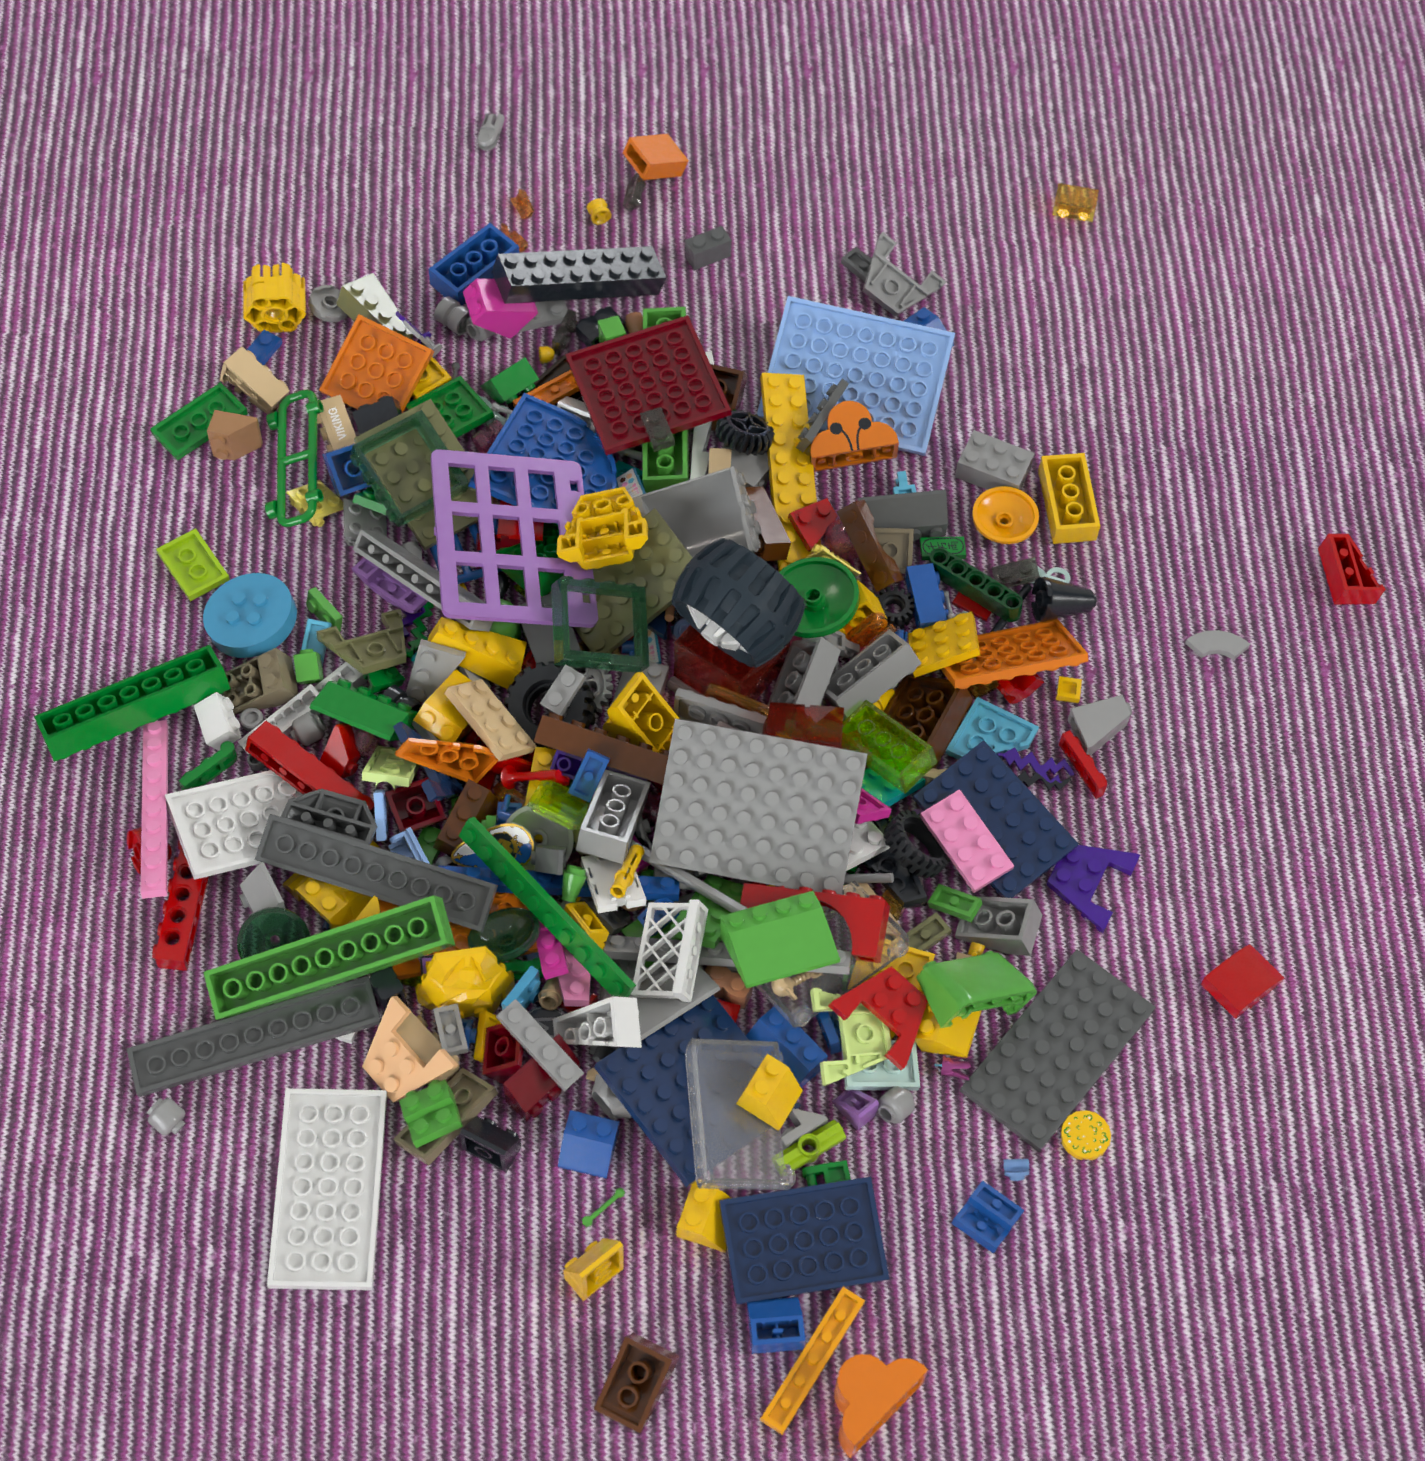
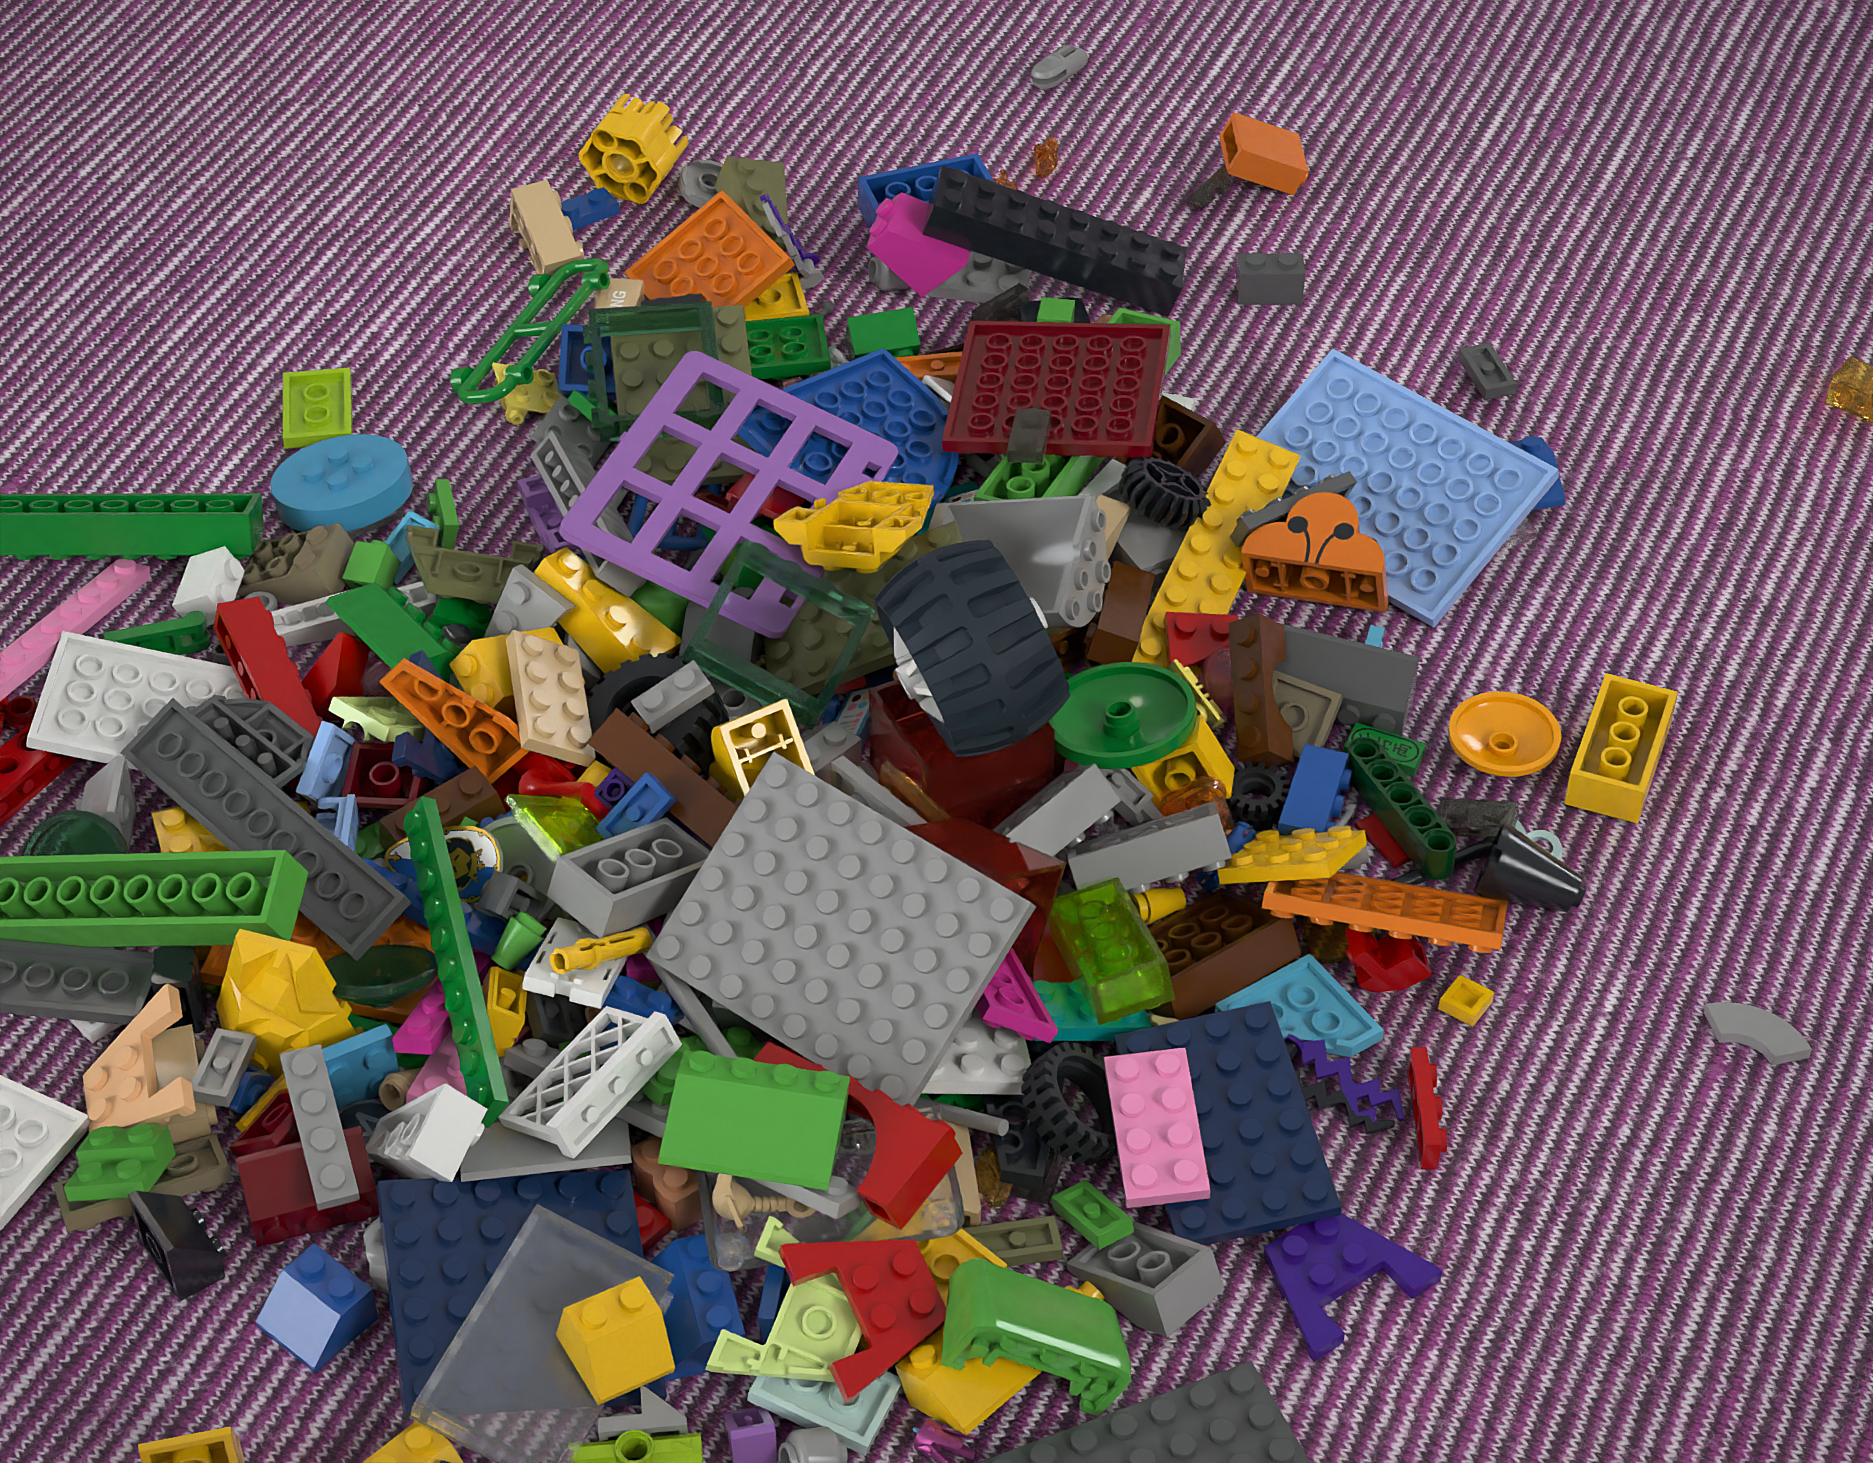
camera: 30 degrees right, 15 degrees down
green plate [150,382,248,461] -> none
medium nougat slope [207,410,263,460] -> none
light grey head [290,712,327,746] -> none
light grey wheel [434,296,470,335] -> none
yellow hinge [539,346,554,364] -> none
bright green hinge [582,1188,625,1227] -> none
yellow wheel [587,198,611,225] -> none
light grey wing [862,232,946,317] -> none
light grey brick [955,430,1035,490] -> none
light grey slope [1068,695,1132,756] -> none

